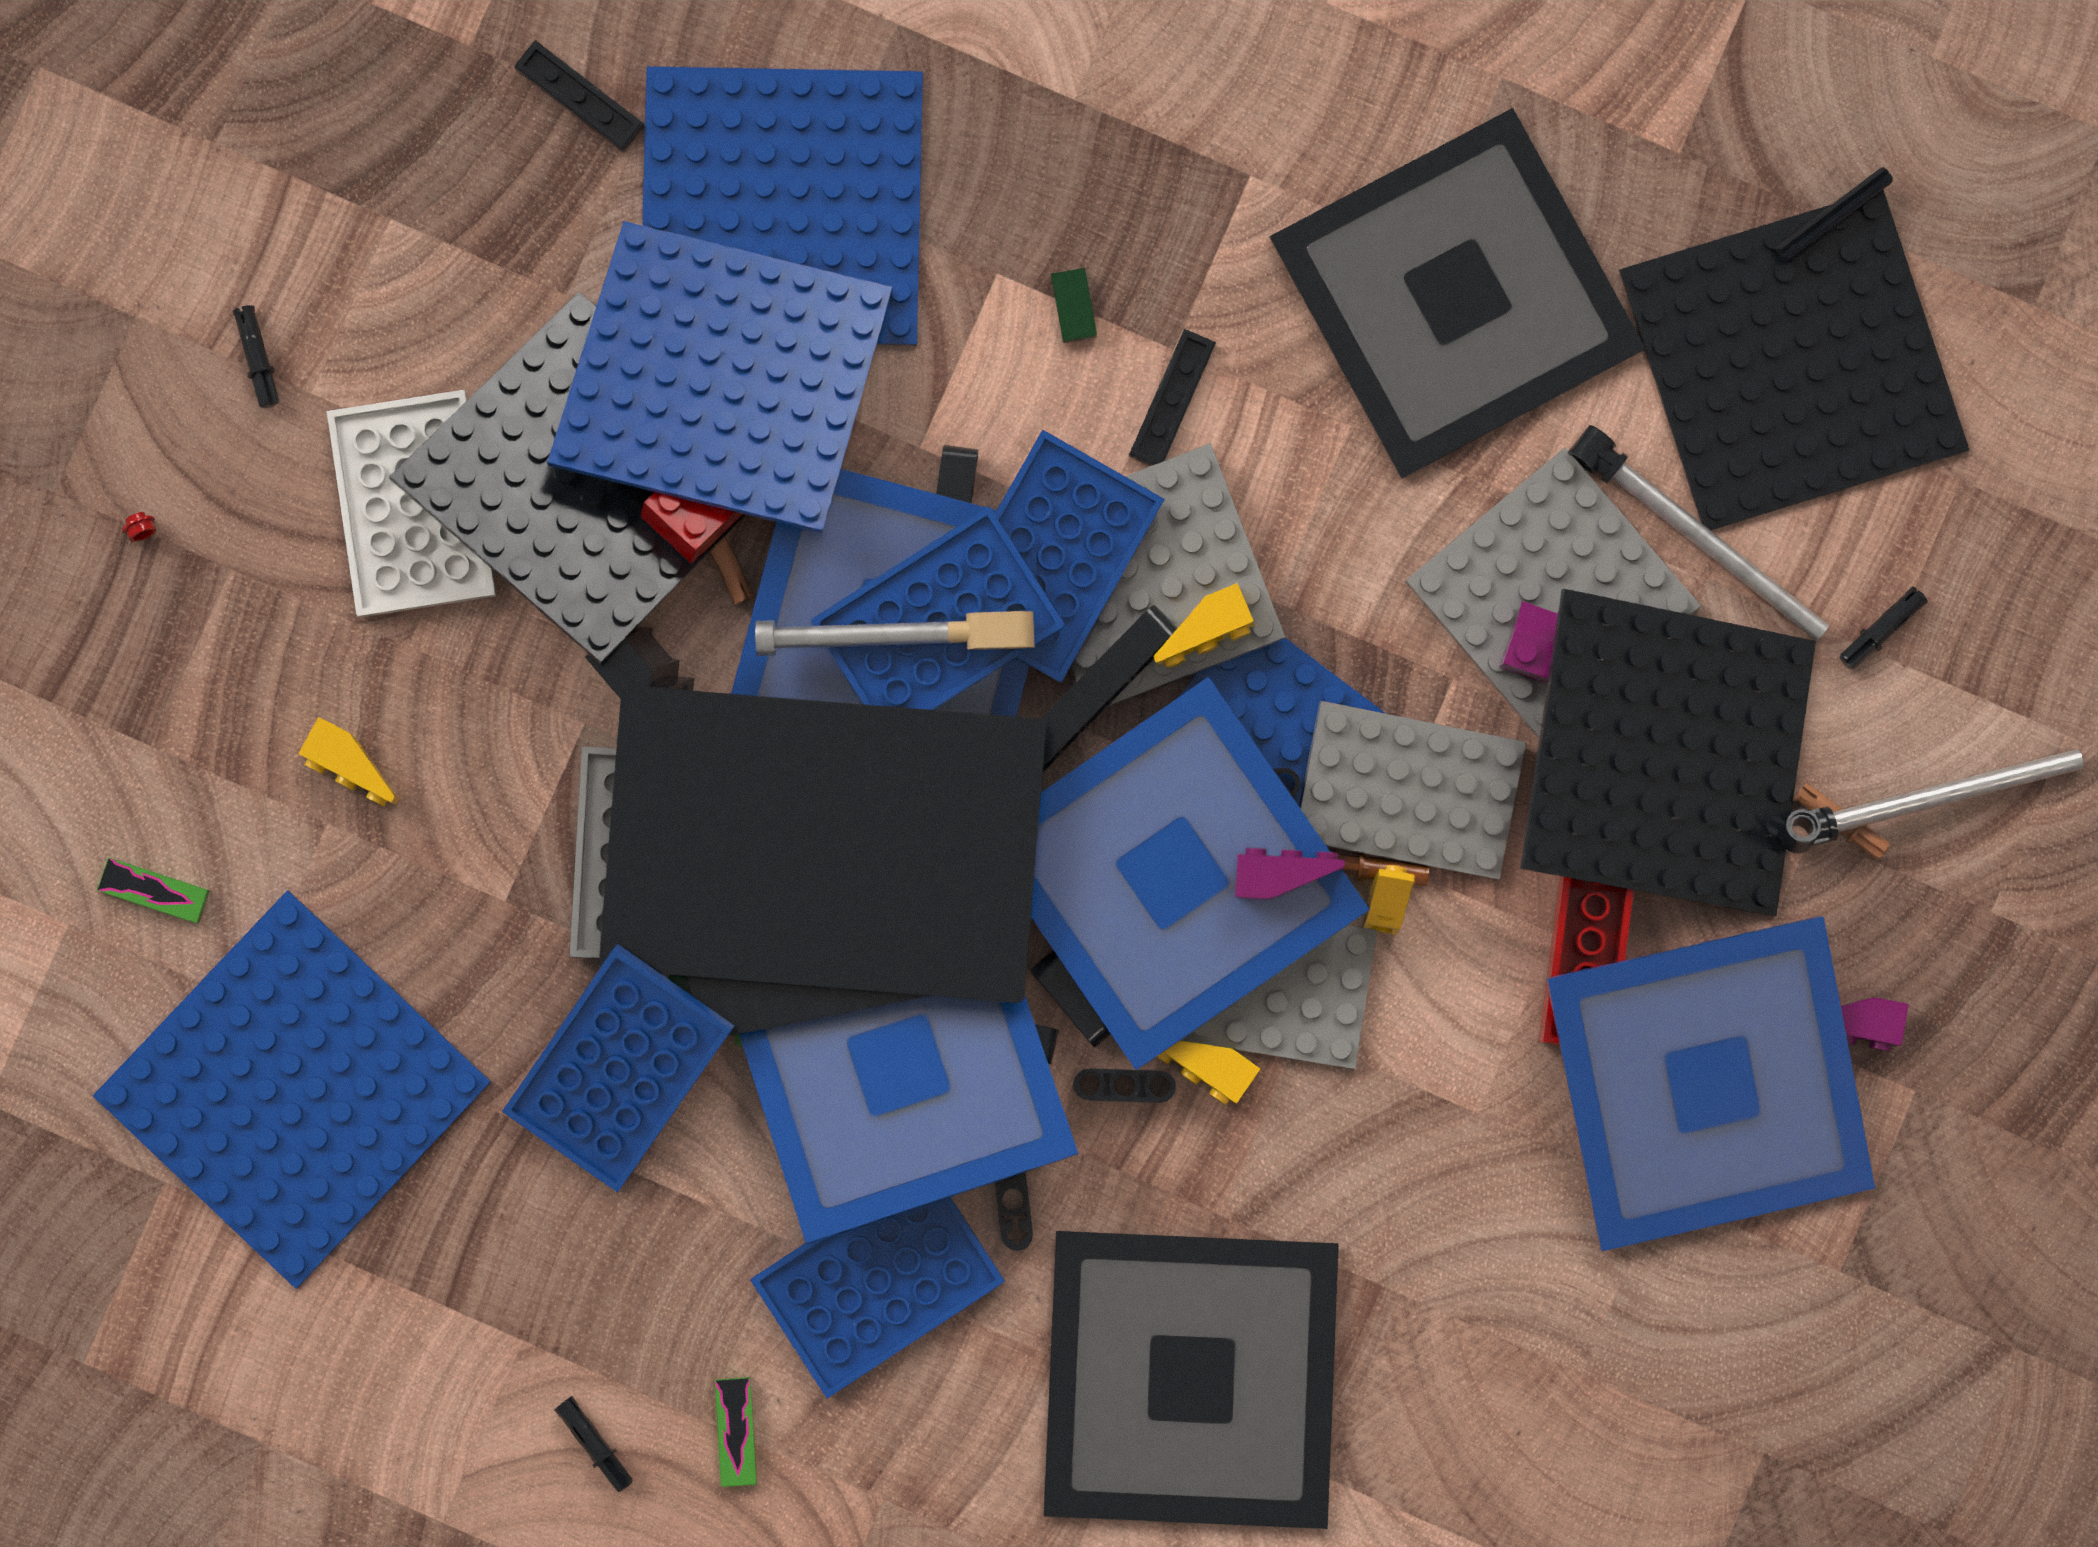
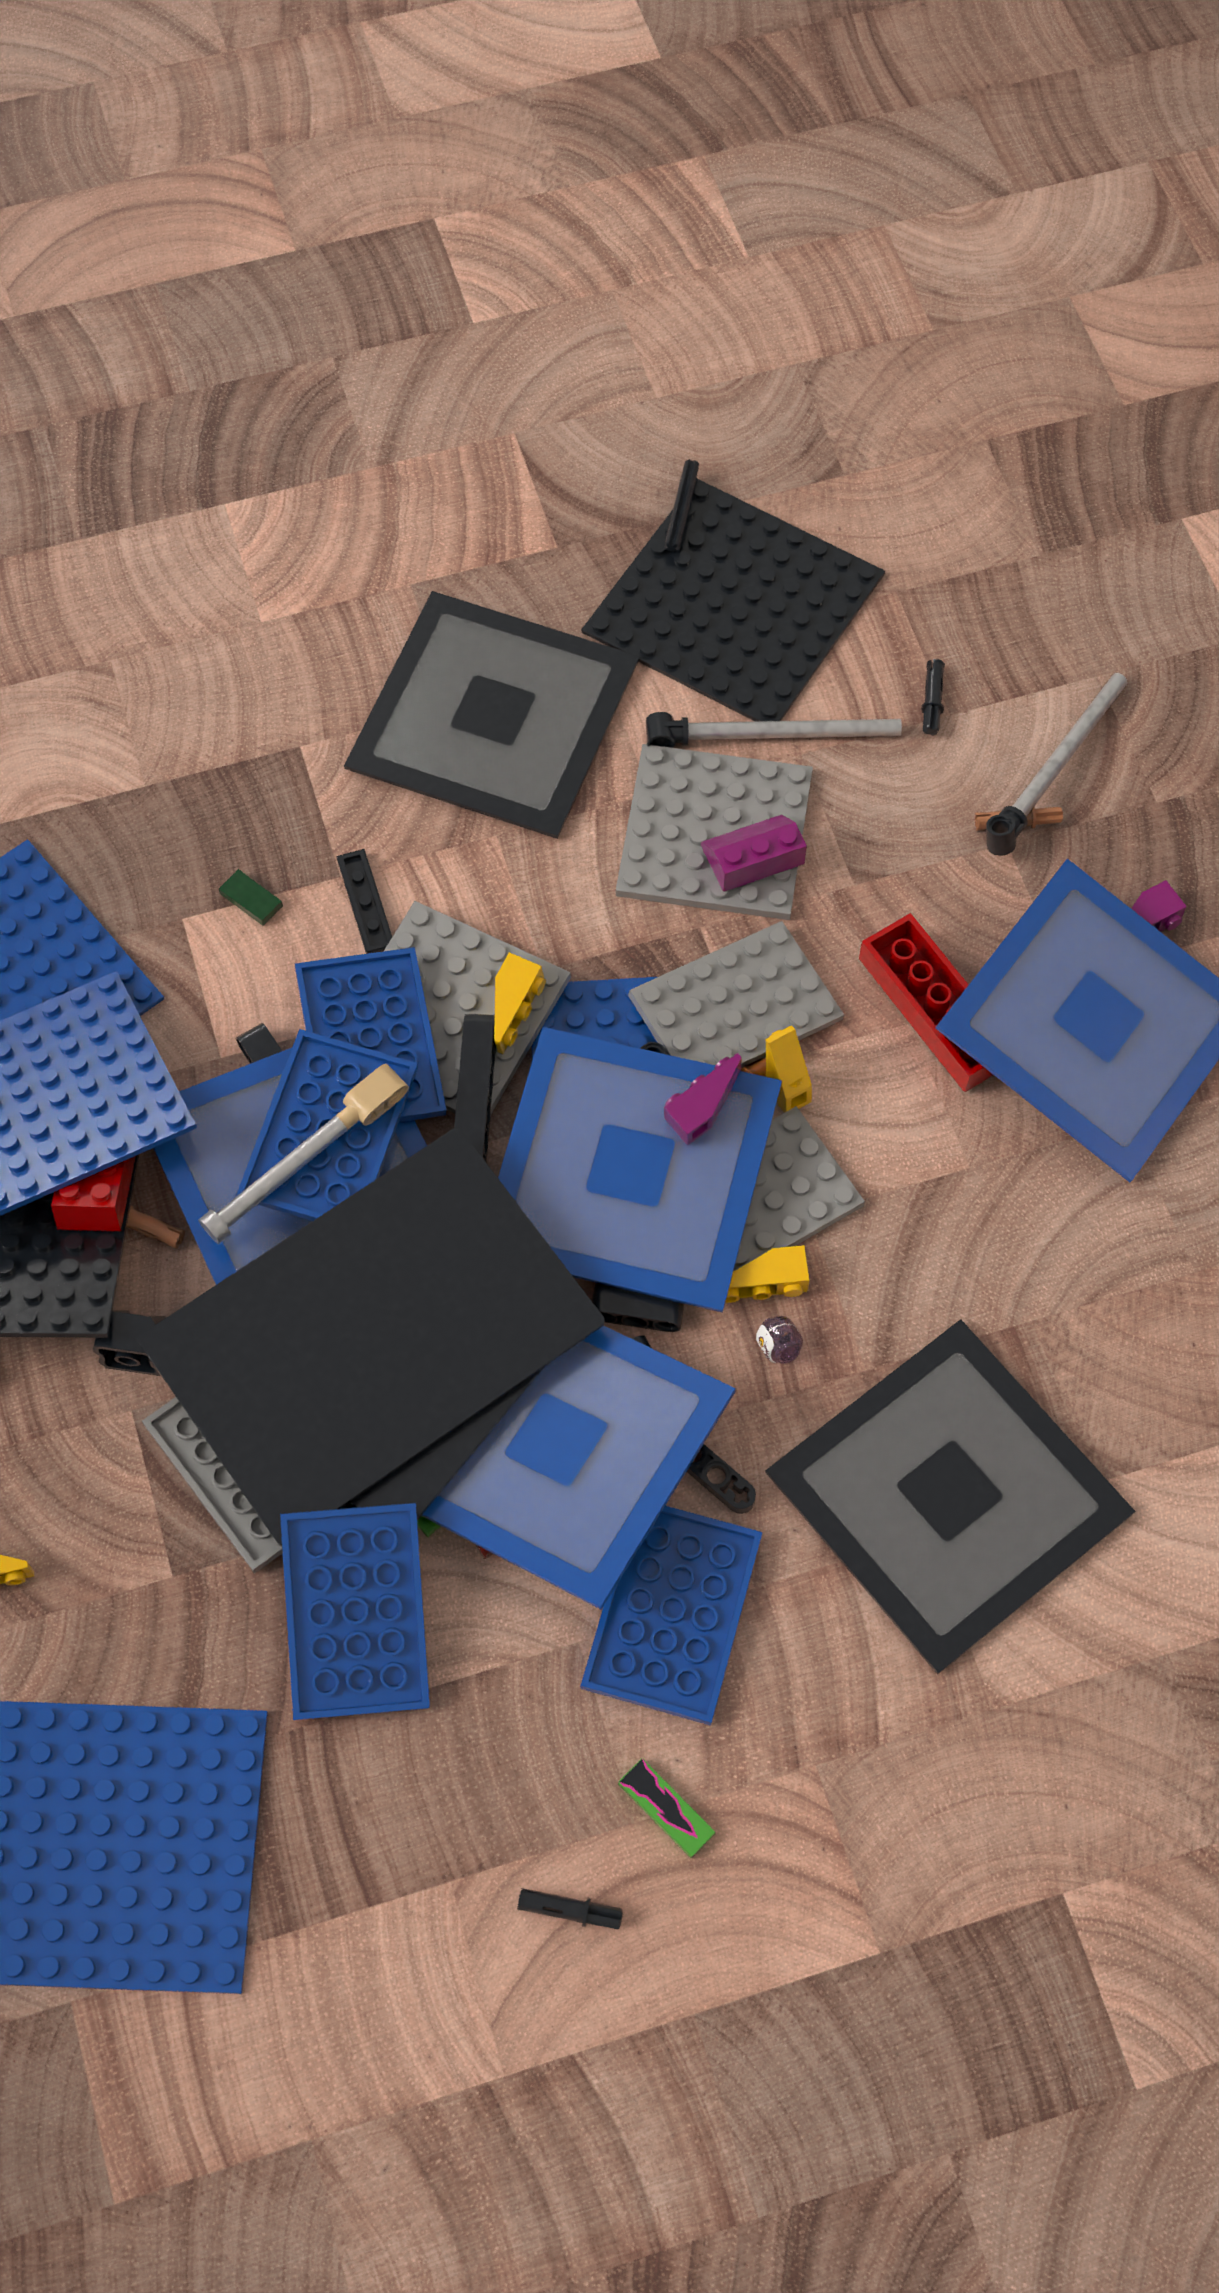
camera: 40 degrees left, 20 degrees down
black beam [1073,1068,1176,1103] -> none
black baseplate [1520,589,1816,916] -> none
none -> head [756,1316,803,1364]

